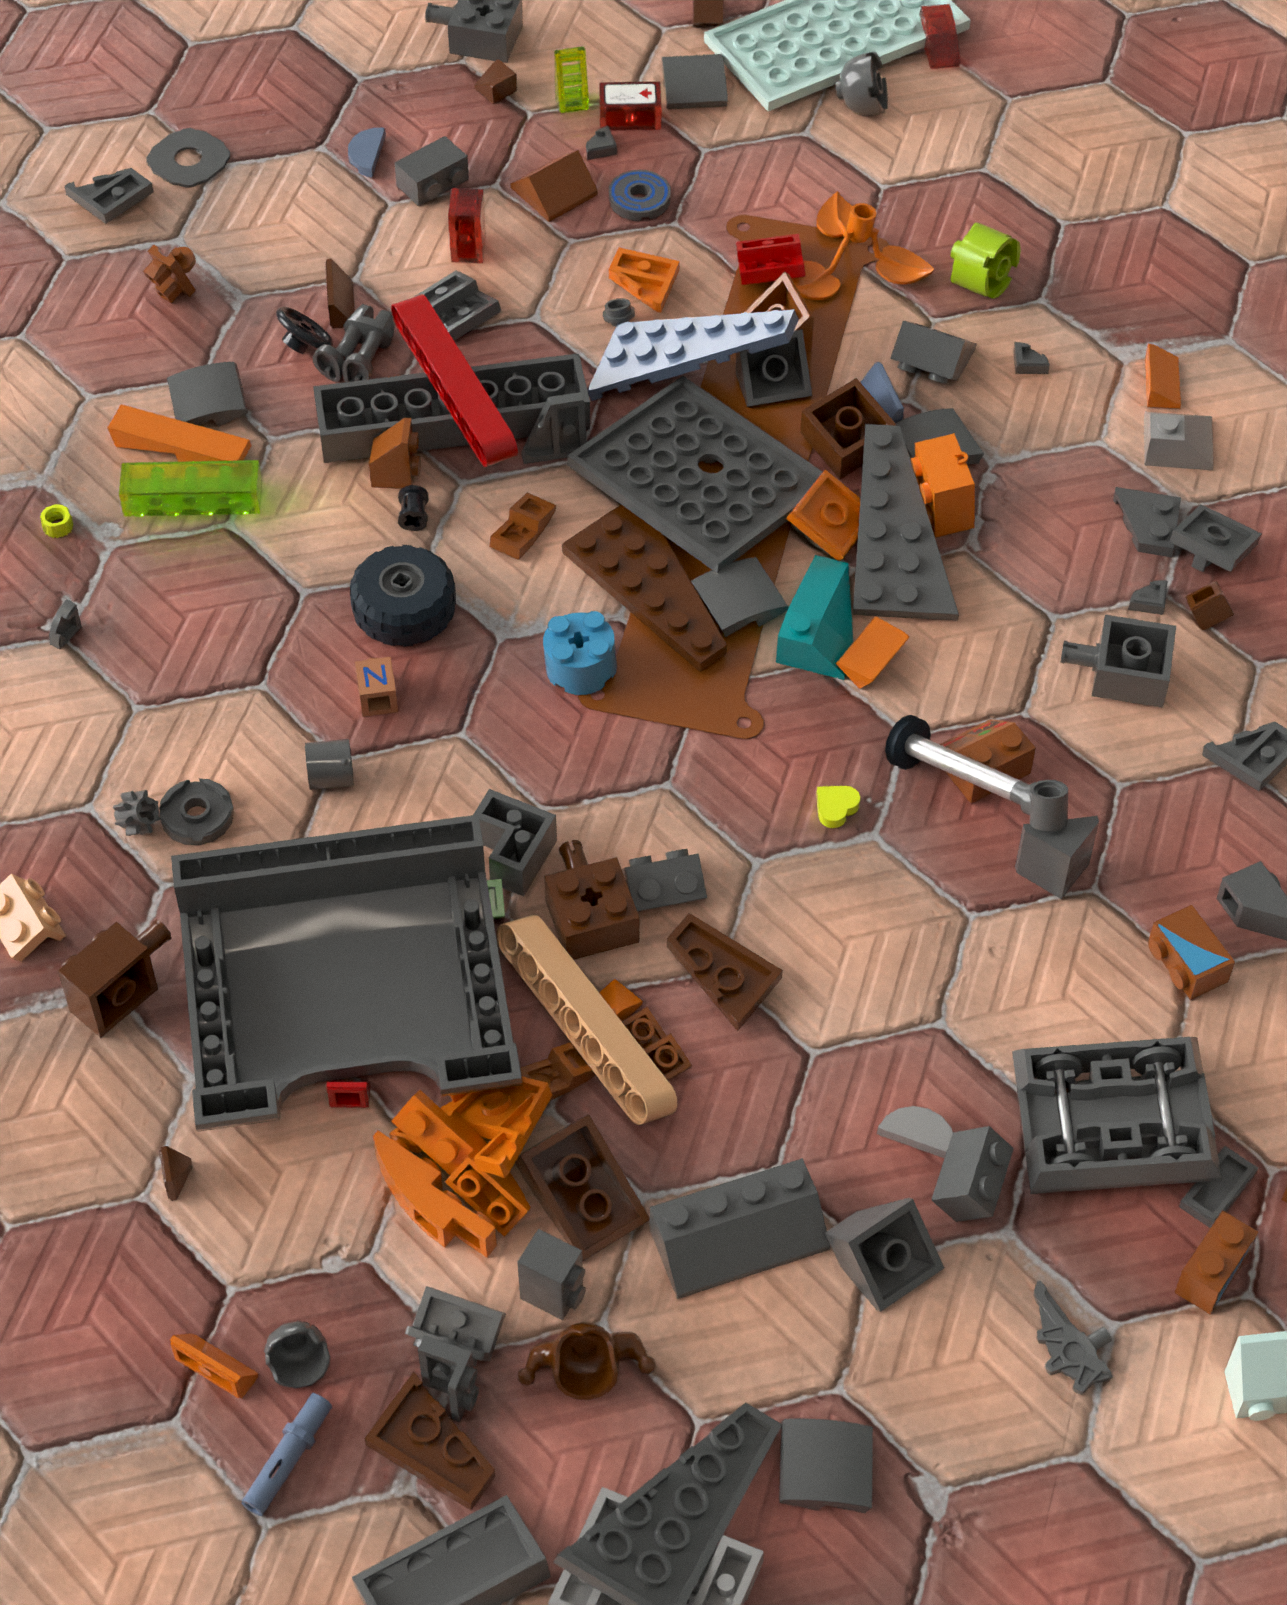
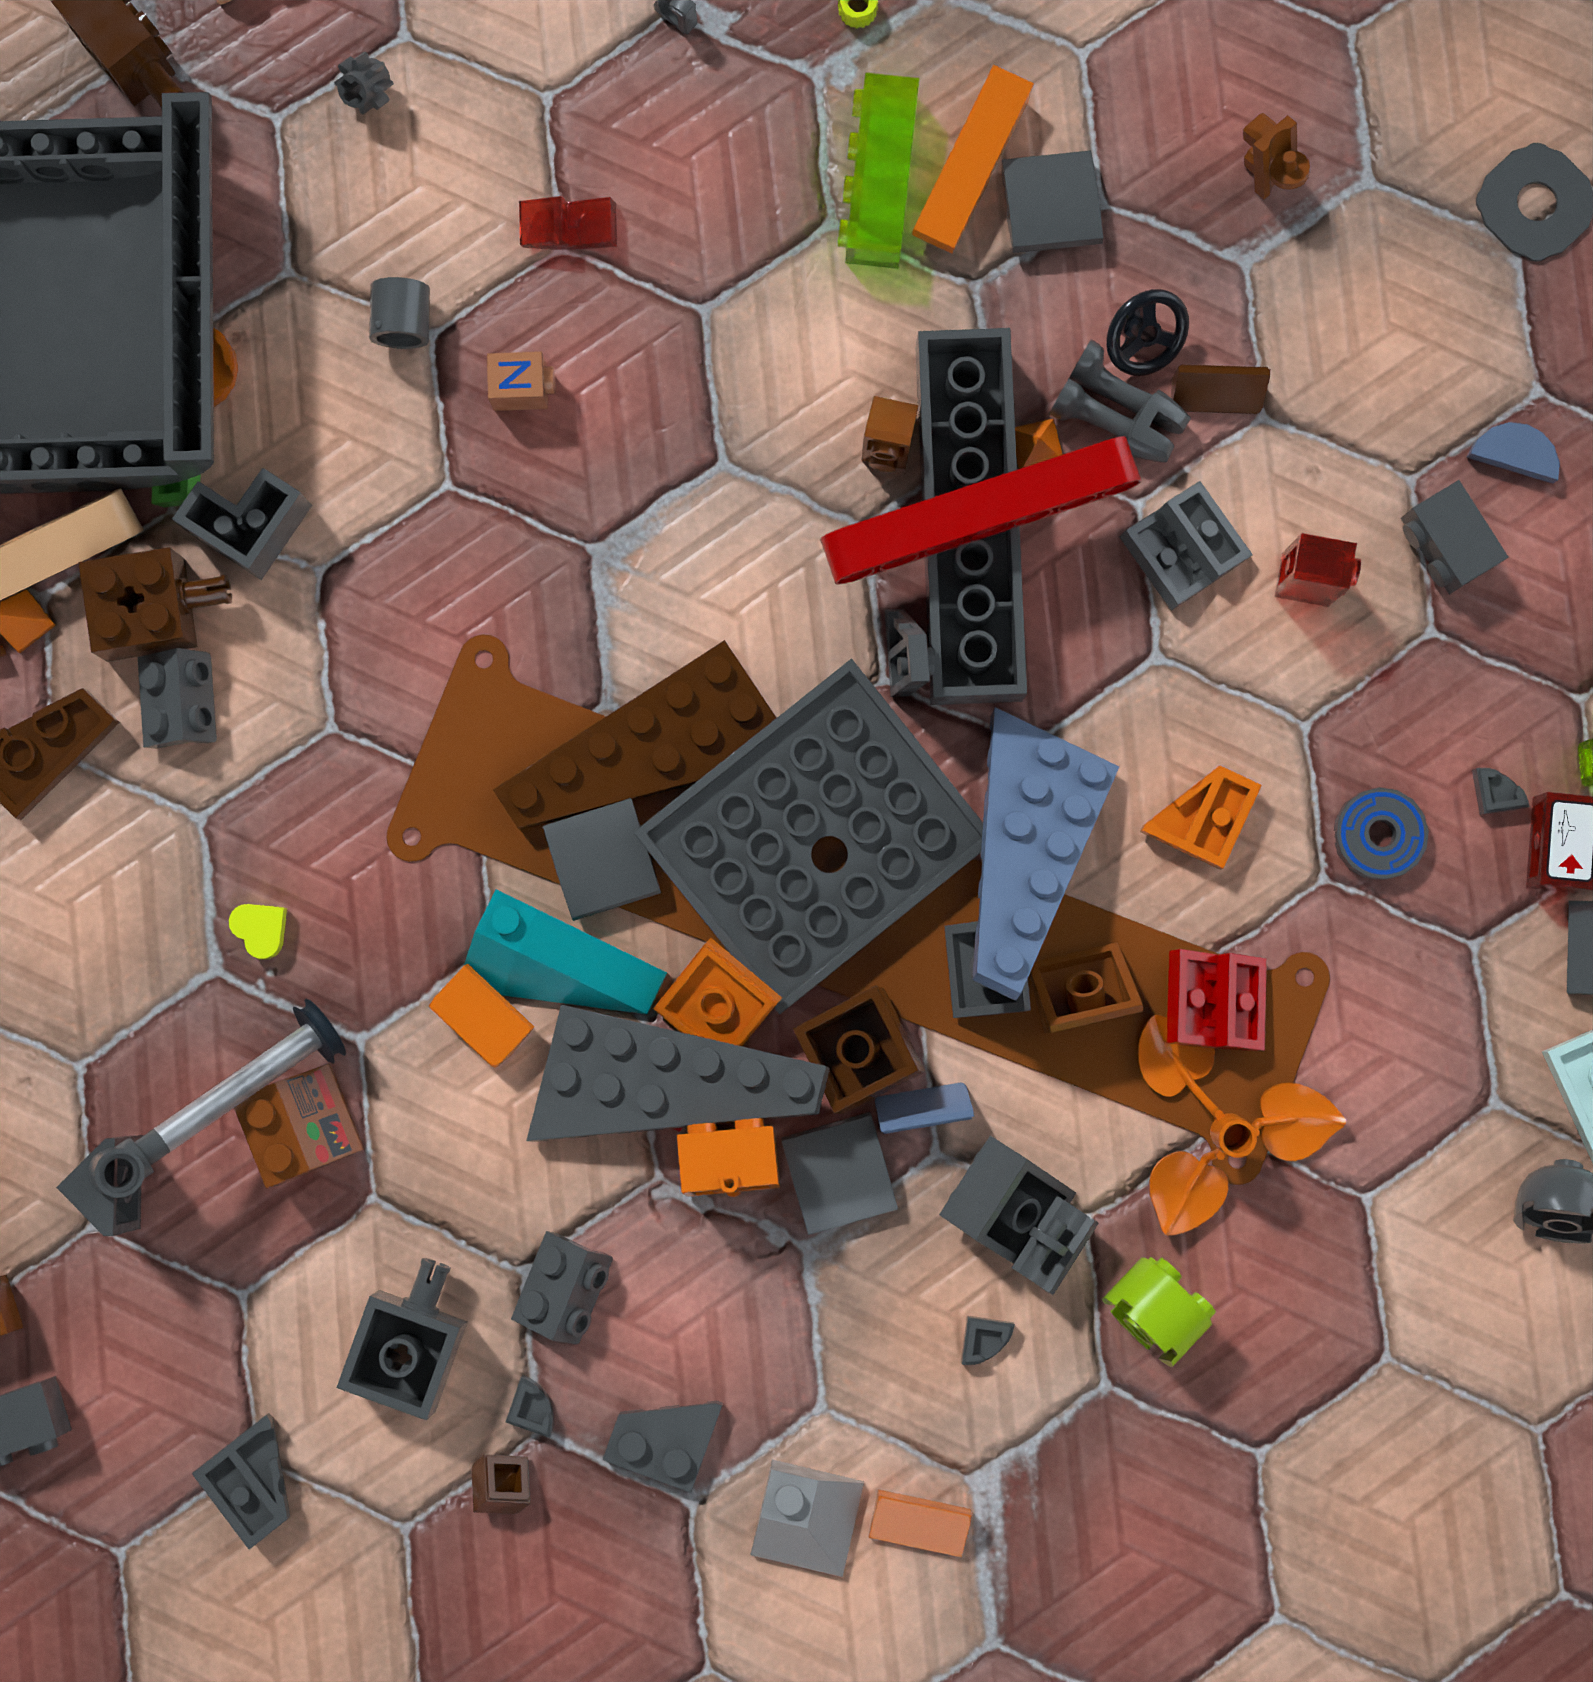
camera: 100 degrees right, 30 degrees up
dark grey wing [65,168,154,224] -> none
dark grey tile [159,778,234,845] -> none
black wheel [350,545,456,647] -> none
black bush [398,485,429,531] -> none
dark orange slope [489,492,556,560] -> none
dark orange slope [510,150,598,222] -> none
dark azure brick [543,611,617,695] -> none
dark grey plate [603,298,635,326] -> none
dark grey hinge [1169,504,1262,572] -> none
none -> dark grey bracket [511,1231,613,1345]
none -> clear red slope [519,196,617,250]
none -> dark grey hips [1012,1196,1099,1295]

